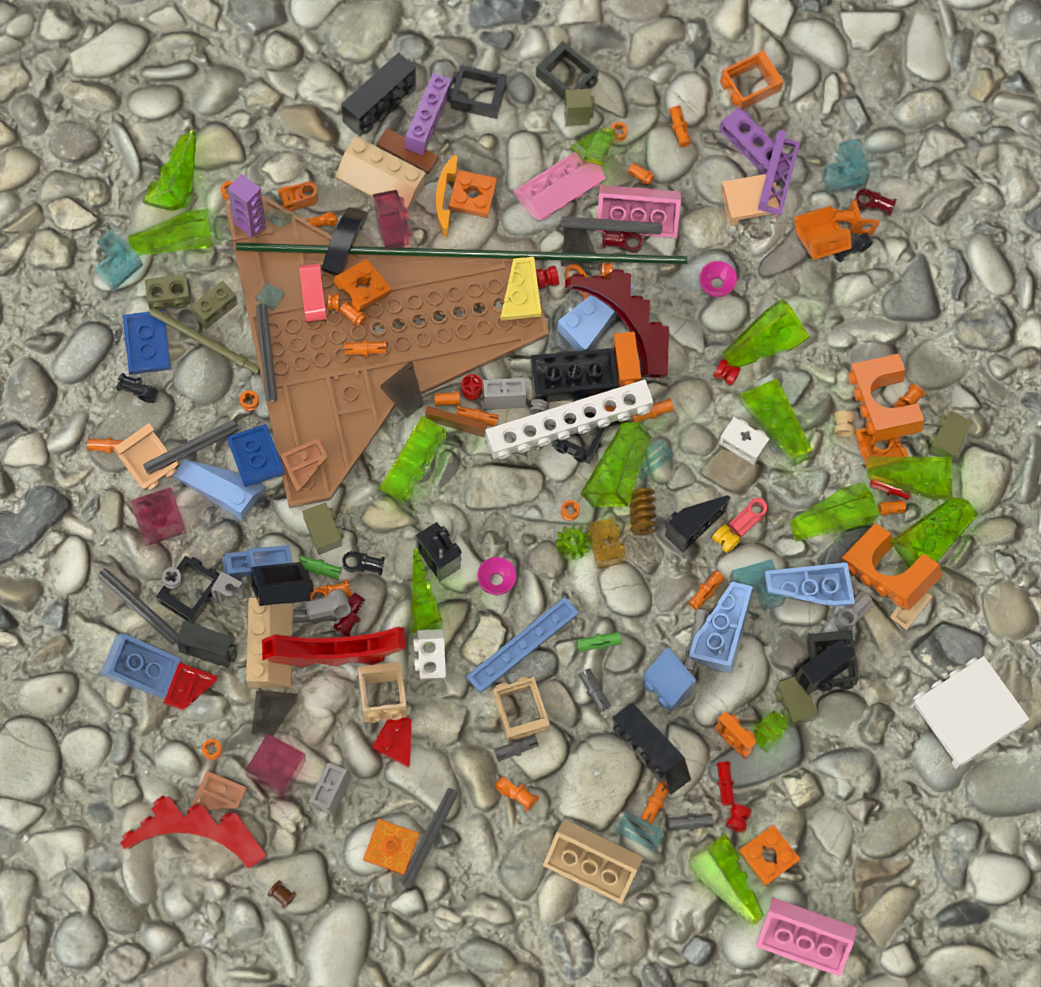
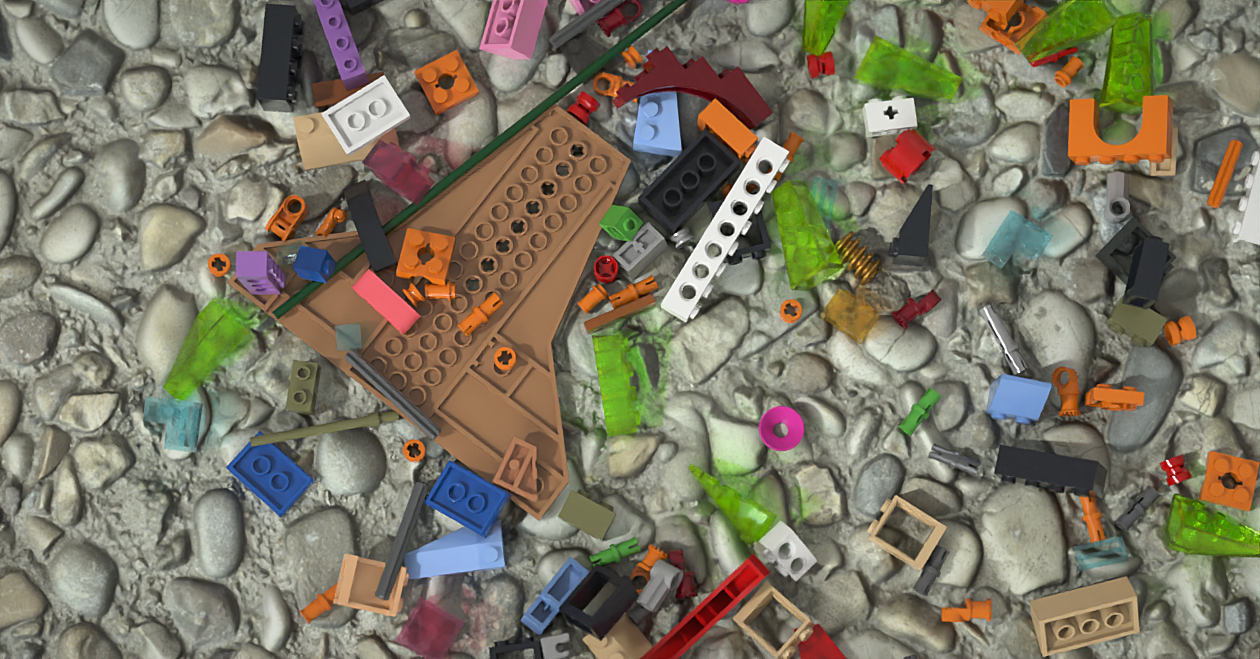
camera: 35 degrees left, 10 degrees up
black connector [116,373,159,403] -> none
clear neon green wedge [142,130,197,211] -> none
olive brick [145,274,191,310] -> none
black connector [342,551,385,576] -> none
clear smoke wing [380,361,424,418] -> none
black brick [416,522,462,582] -> none
light orange slope [436,155,458,237] -> none
medium blue plate [466,597,579,694] -> none
light yellow wing [500,257,541,321] -> none
clear neon green gear [555,524,591,561] -> none
orange pin [688,571,725,610] -> none
light blue wedge [689,582,753,674] -> none
yellow wheel [711,524,741,553] -> none
red axle [717,761,734,806] -> none
coral piece [728,498,767,537] -> none
clear neon green brick [753,710,789,753] -> none
light blue wedge [764,563,855,607] -> none
clear neon green wedge [789,482,879,542] -> none
tan wheel [834,411,855,437] -> none
none -> blue brick [292,245,335,283]
none -> white plate [321,75,411,156]
none -> orange bush [494,347,517,370]
none -> bright green brick [599,205,644,242]
none -> red brick [879,129,936,185]
none -> dark red connector [891,289,942,330]
none -> orange connector [1052,366,1081,417]
none -> orange wheel [1163,315,1197,346]
none -> orange axle [1206,139,1243,208]

